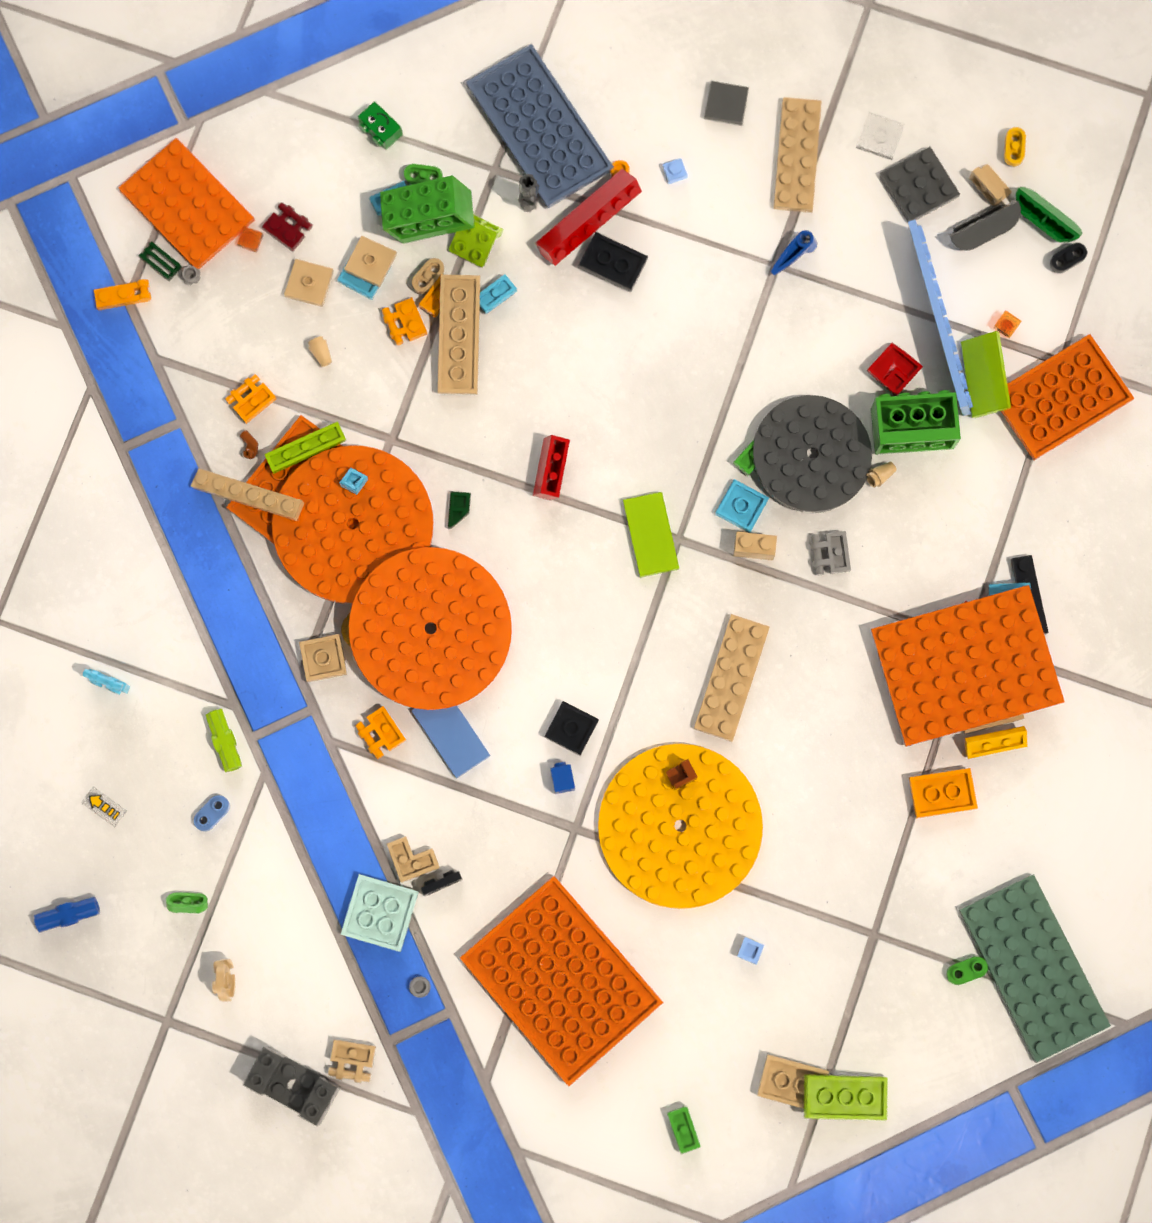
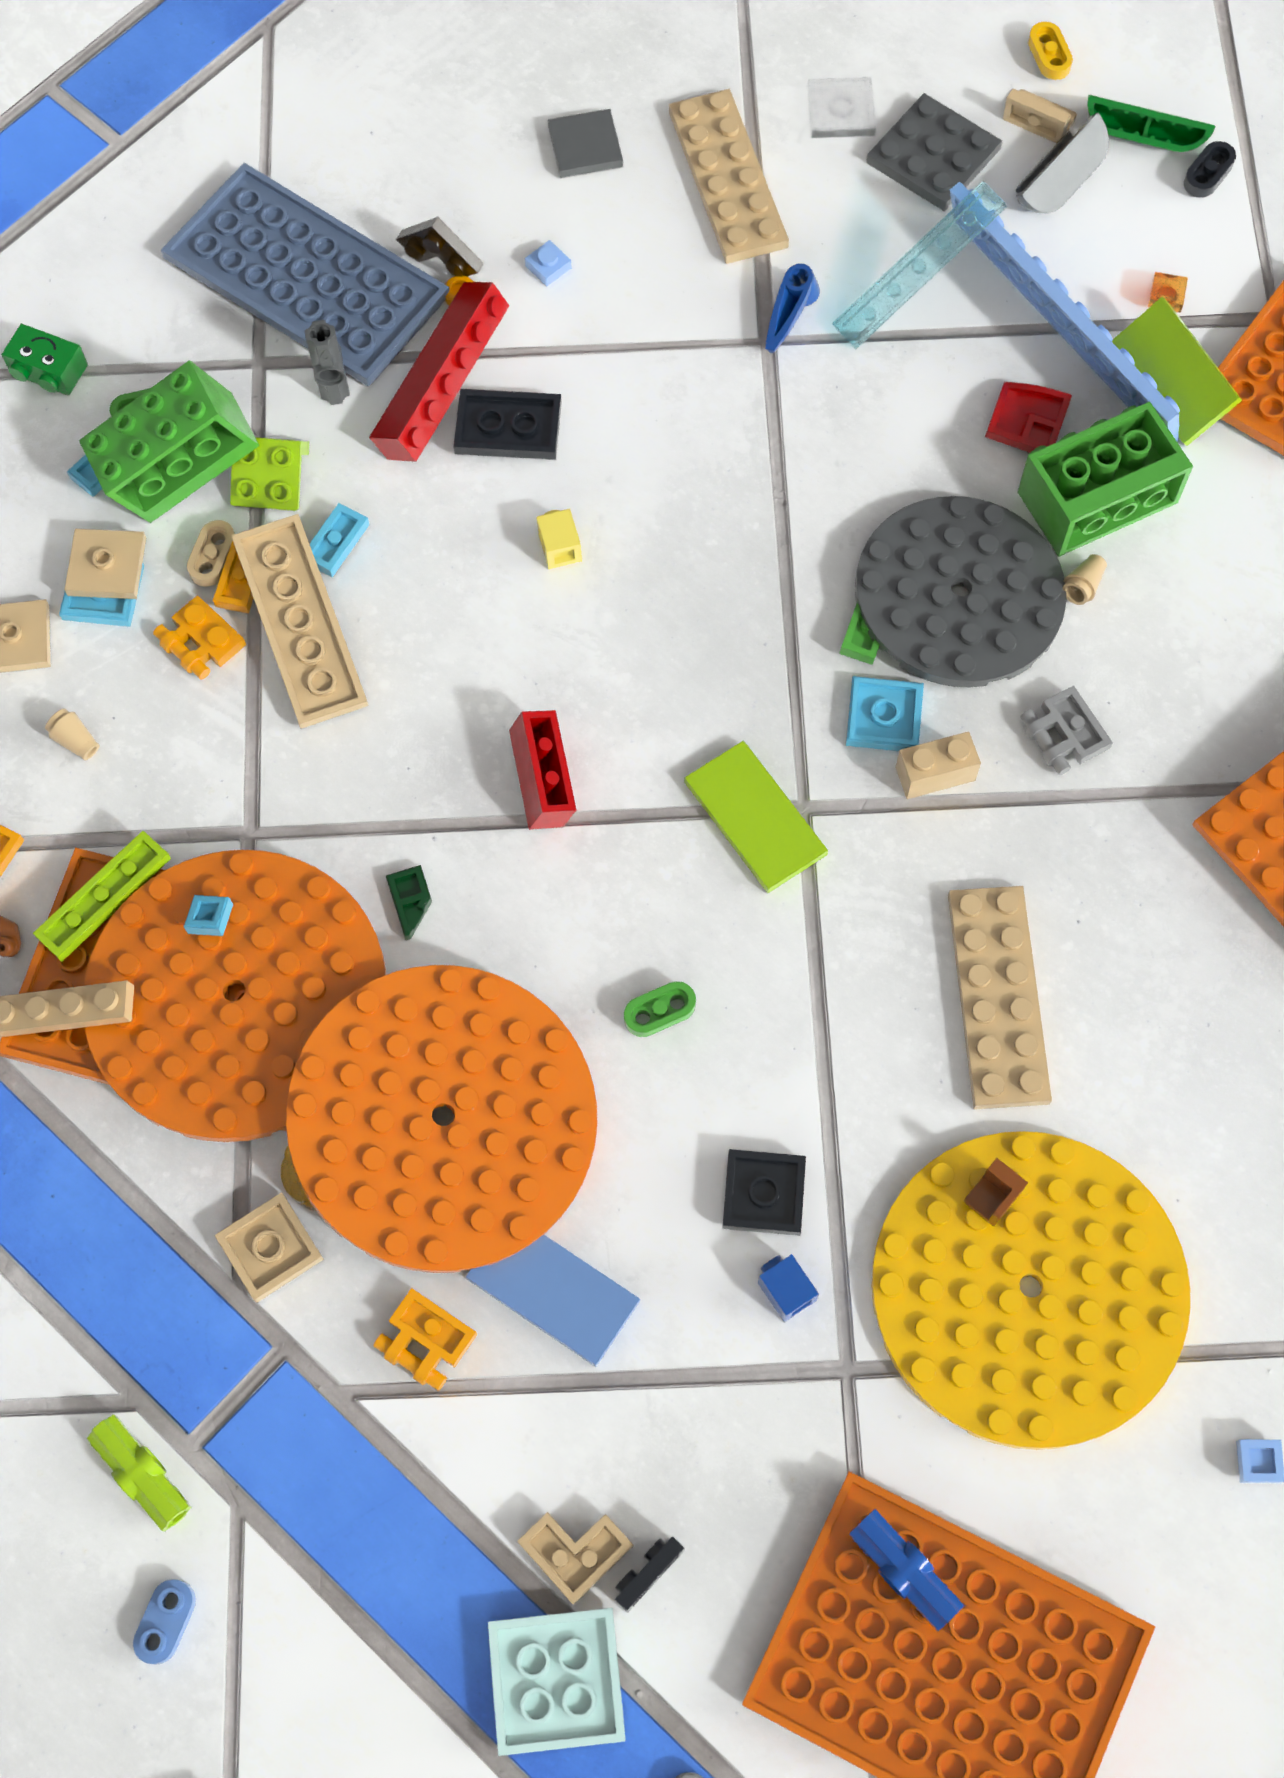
camera: 20 degrees left, 10 degrees down
none -> dark brown plate [396,217,484,277]
none -> light yellow brick [536,509,582,569]
none -> bright green plate [624,981,696,1037]
none -> clear light blue tile [832,181,1007,350]
none -> blue piece [849,1509,964,1632]

